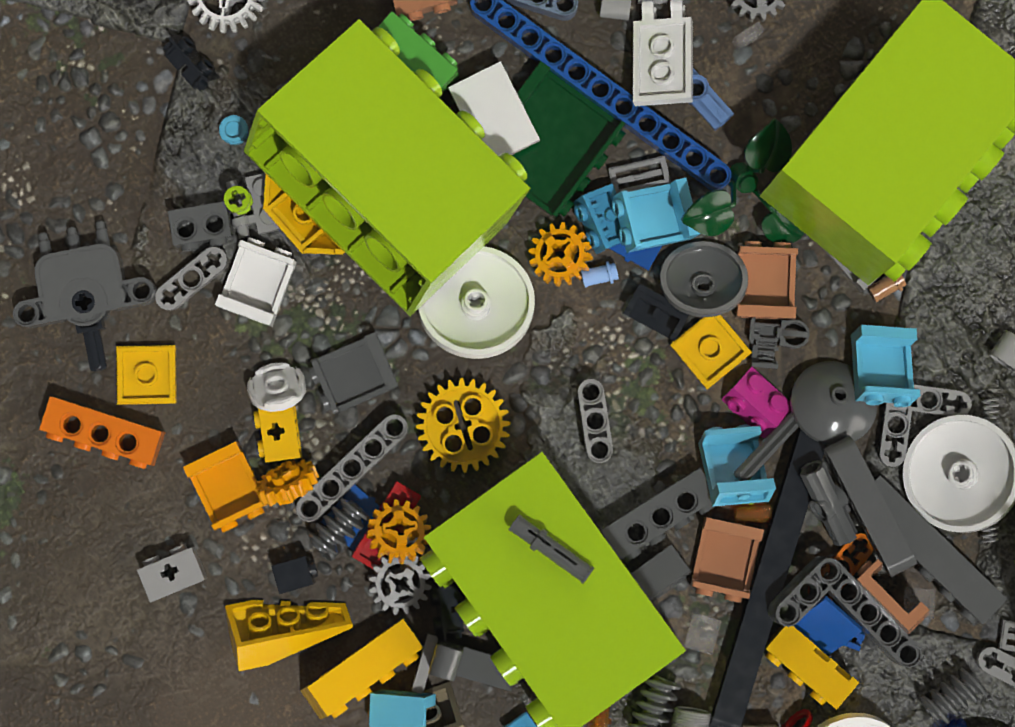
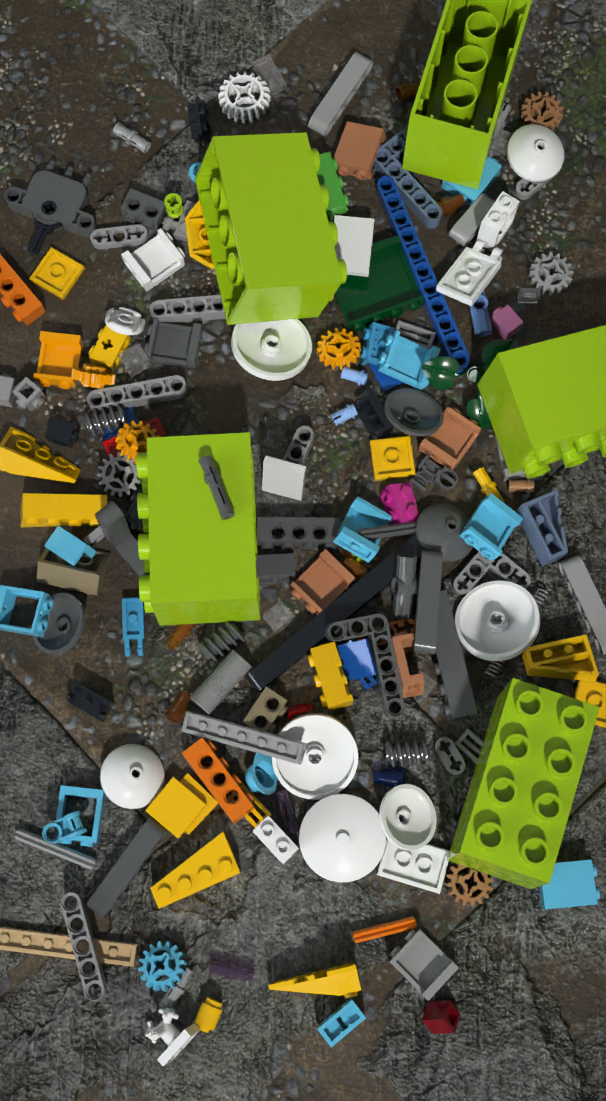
camera: 30 degrees right, 10 degrees down
yellow gear [416,378,511,473] -> none
none -> light grey brick [12,377,45,411]
none -> light grey pin [113,122,151,153]
none -> clear panel [118,343,151,378]
none -> light grey beam [150,295,226,324]
none -> white tile [262,456,306,501]
none -> light blue pin [330,404,358,426]
none -> yellow pin [472,467,505,503]
none -> bright pink brick [491,305,523,340]
none -> sand blue wedge [515,490,568,567]

